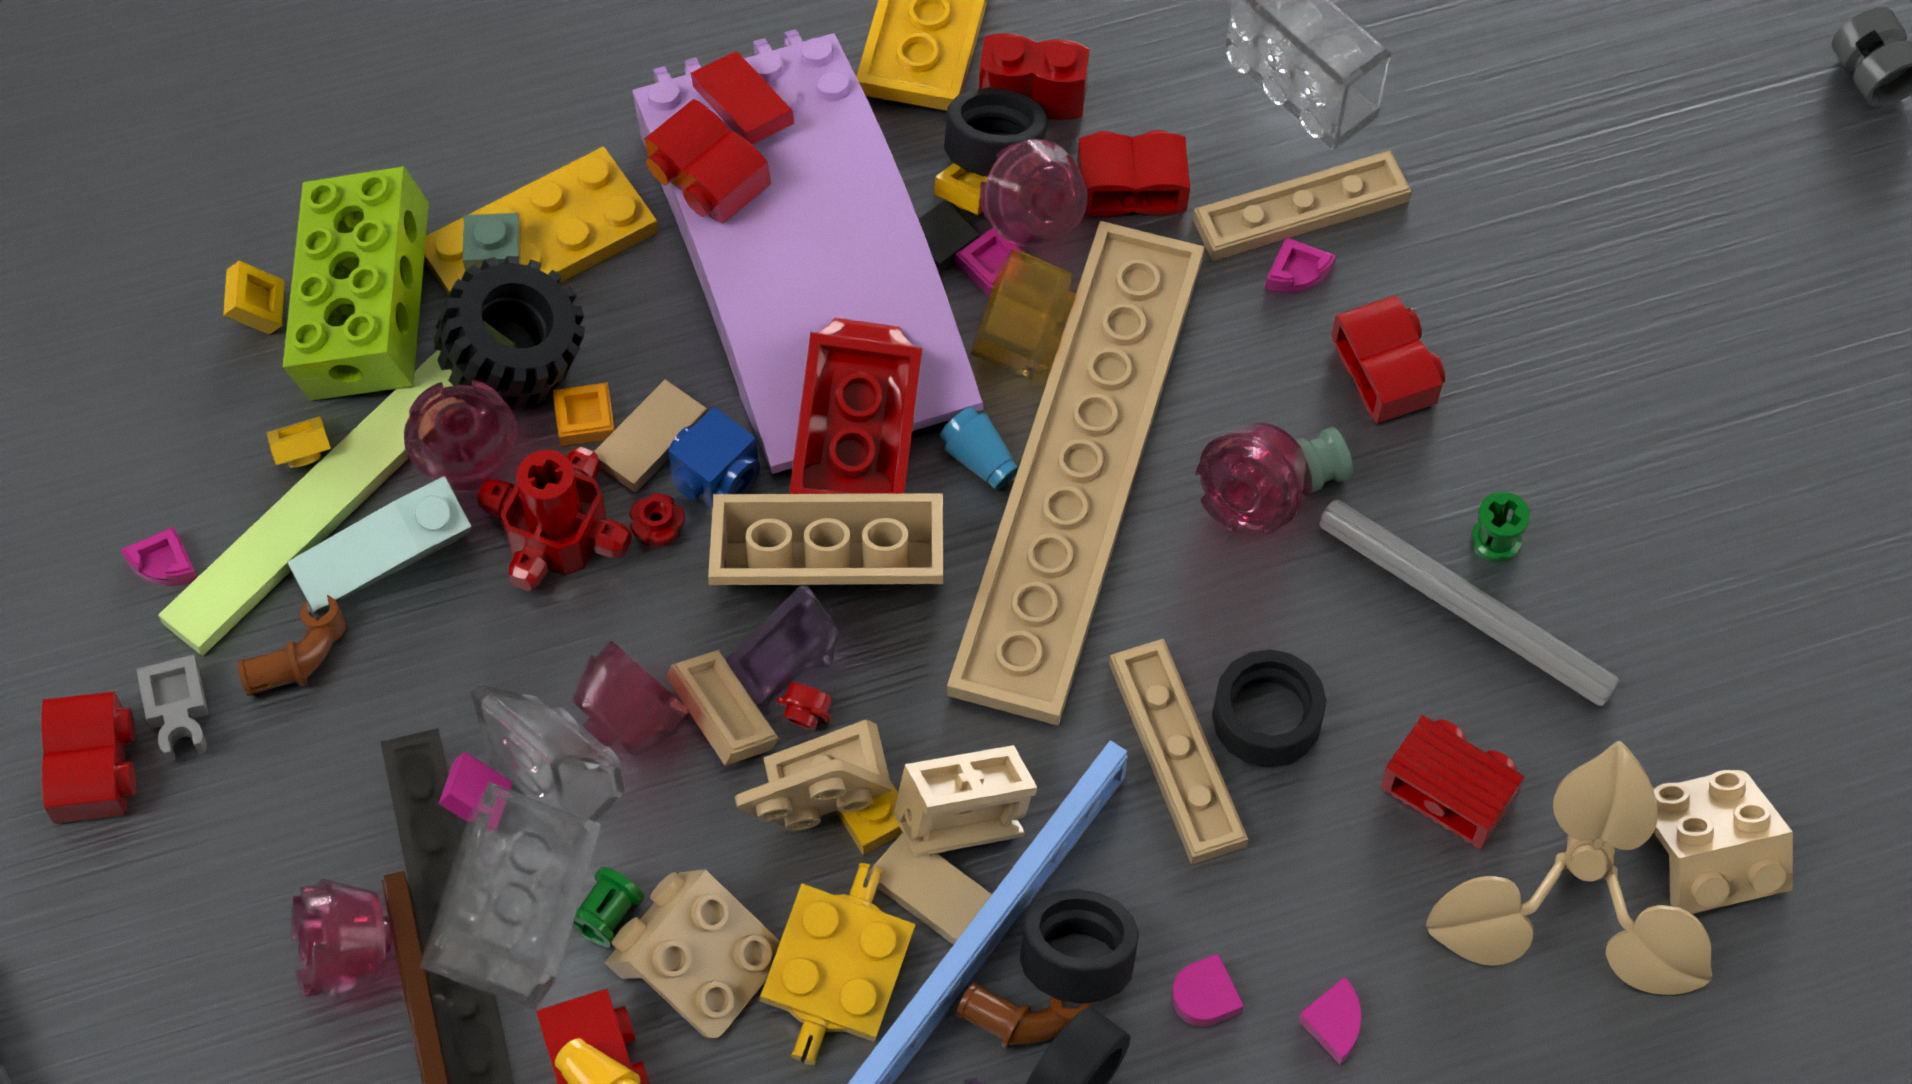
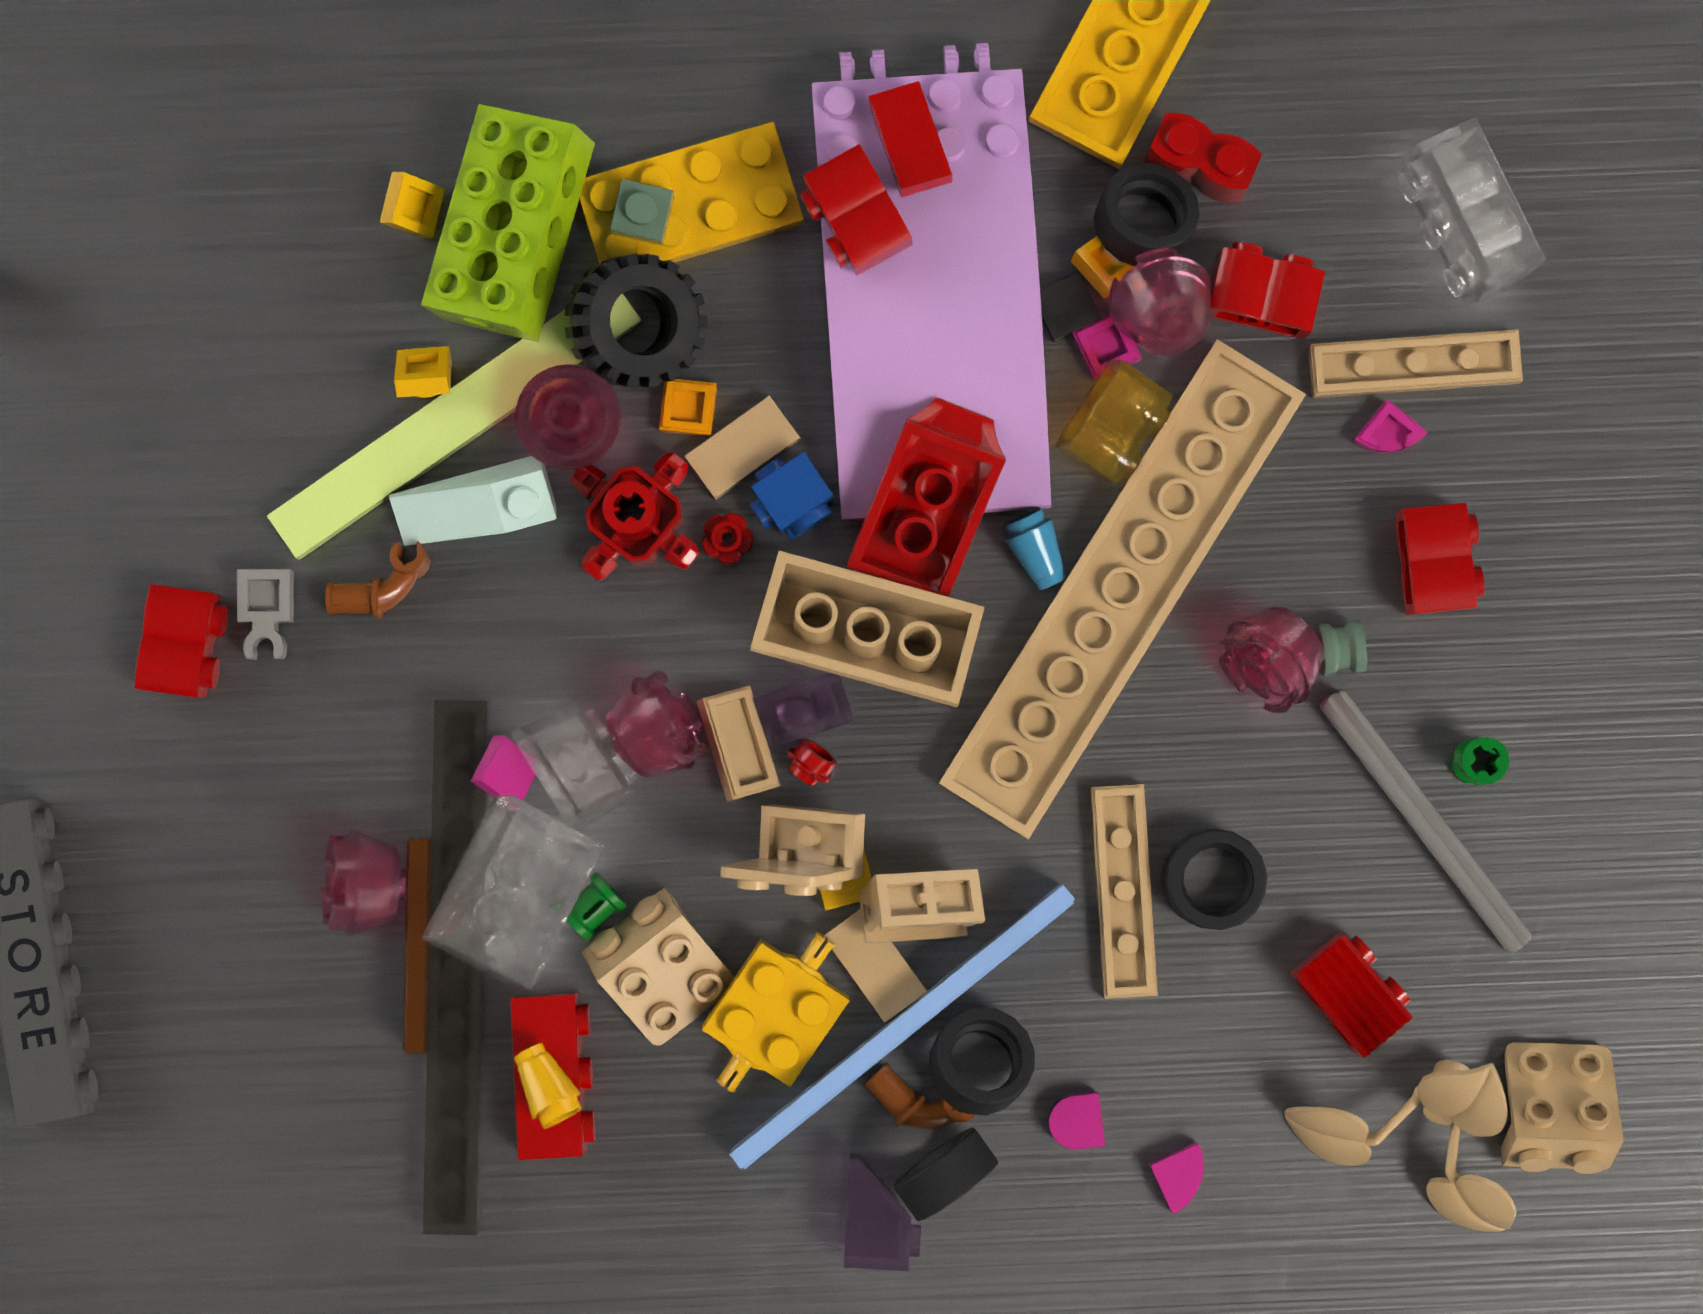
camera: 15 degrees right, 25 degrees up
dark pink tile [121,527,197,586] -> none

